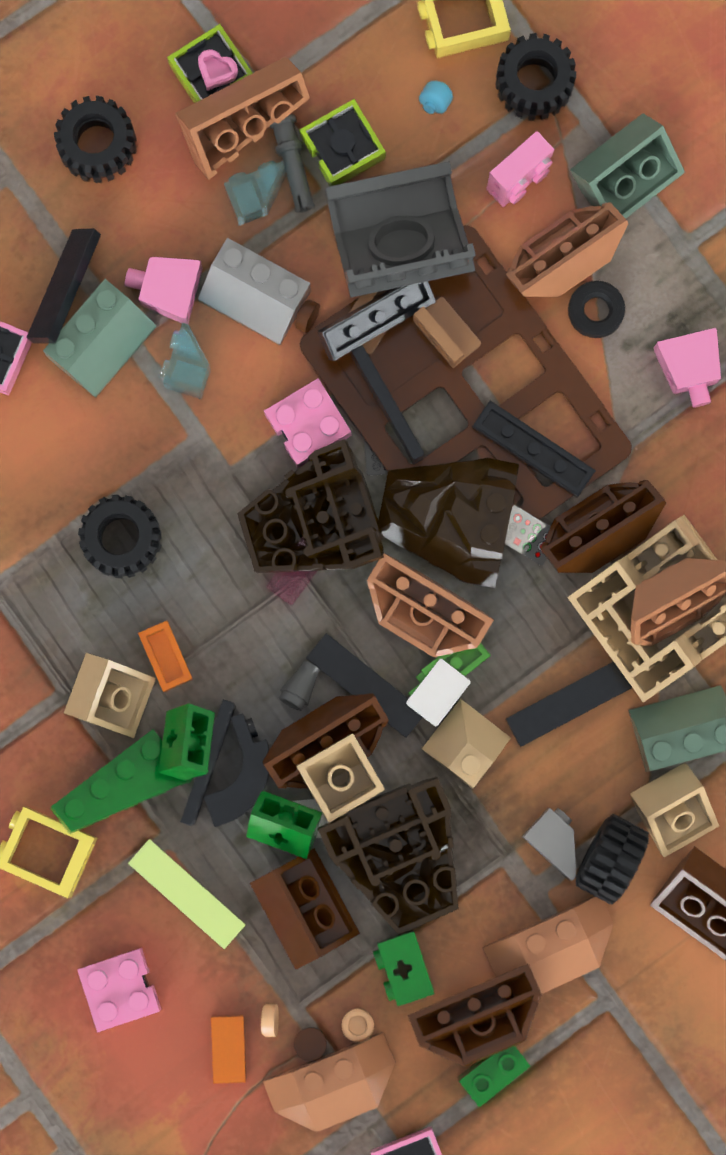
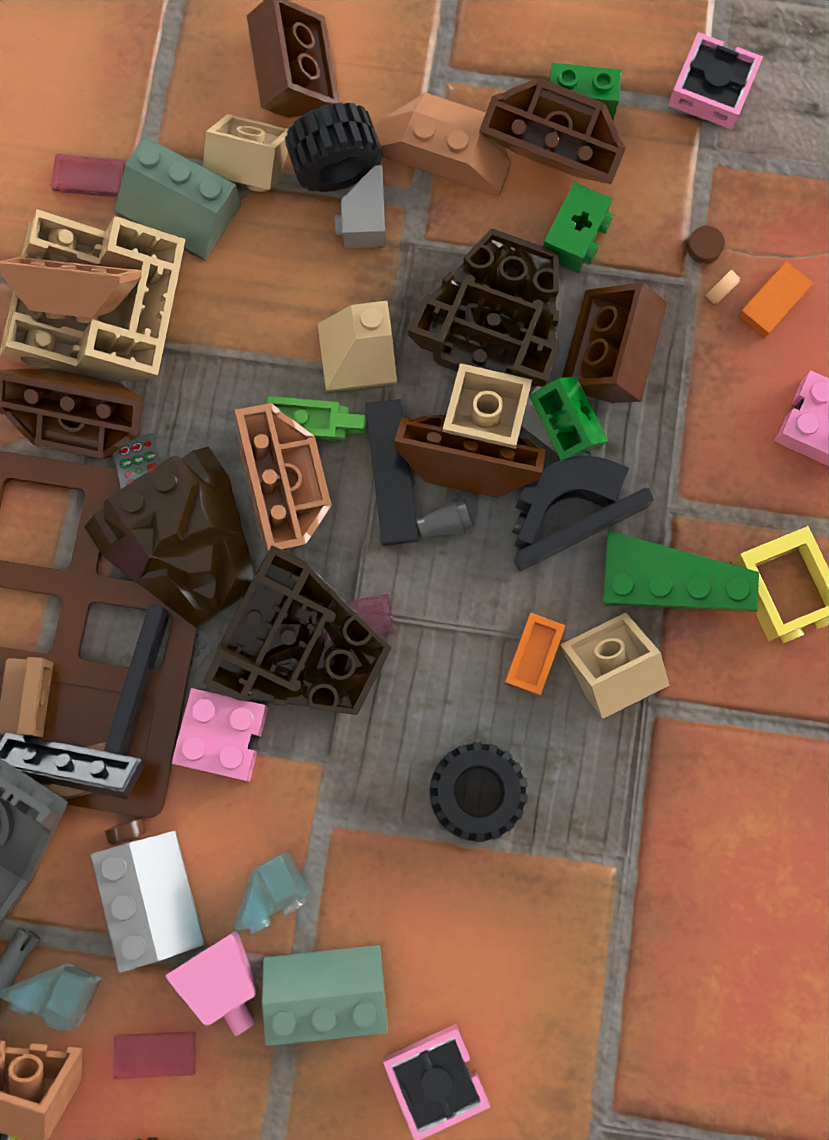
camera: 135 degrees left, 5 degrees down
black tile [26,228,101,343] -> none
yellowish green tile [128,839,246,949] -> none
green brick [159,703,215,781] -> none
nougat wedge [263,1032,395,1132] -> none
light nougat tile [342,1008,374,1042] -> none
white sticker [406,659,471,726] -> none
black tile [472,400,596,498] -> none
black tile [505,662,632,747] -> none
none -> clear pink tile [114,1031,196,1079]

